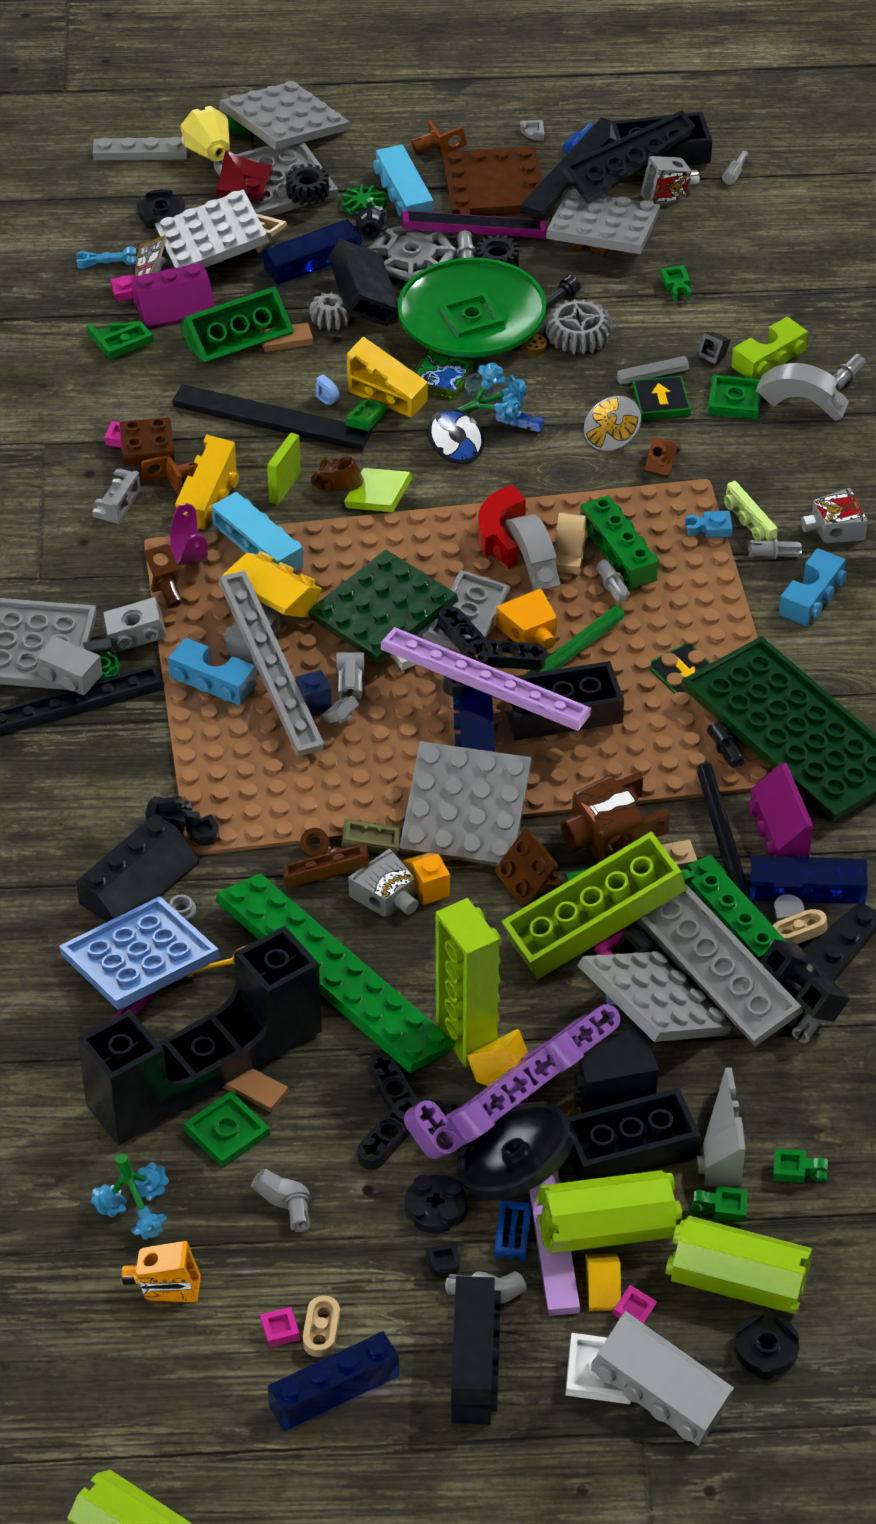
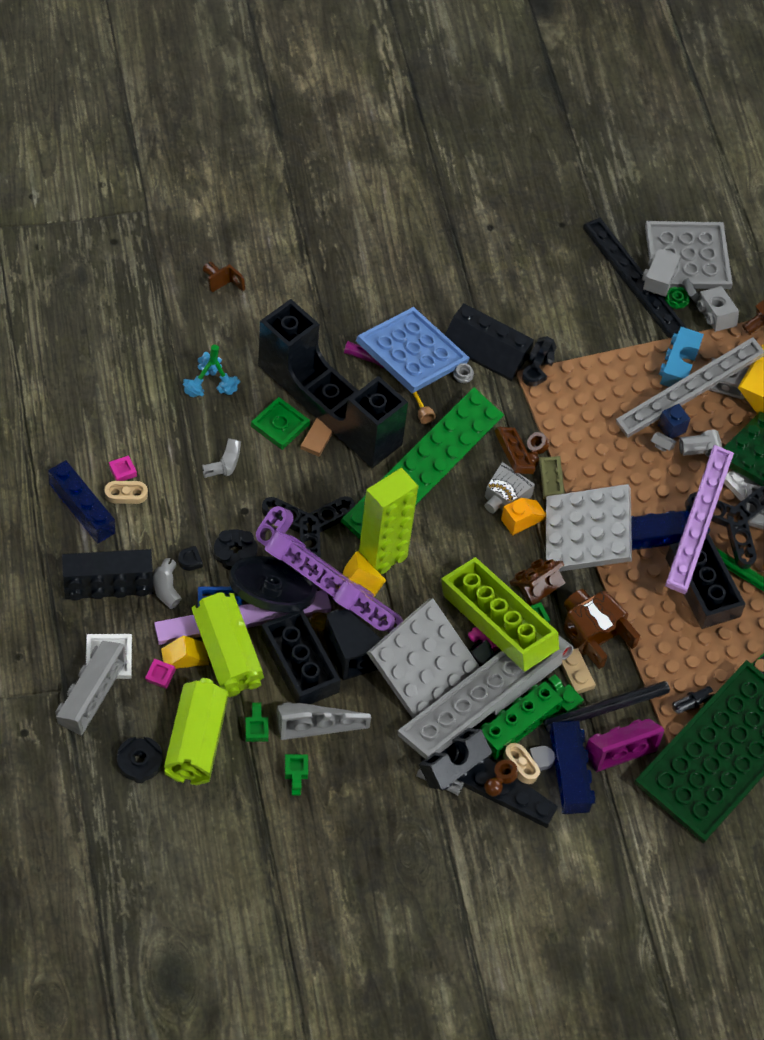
camera: 75 degrees right, 10 degrees up
light orange torso [122,1241,201,1302] -> none
none -> reddish brown plate [484,760,518,796]

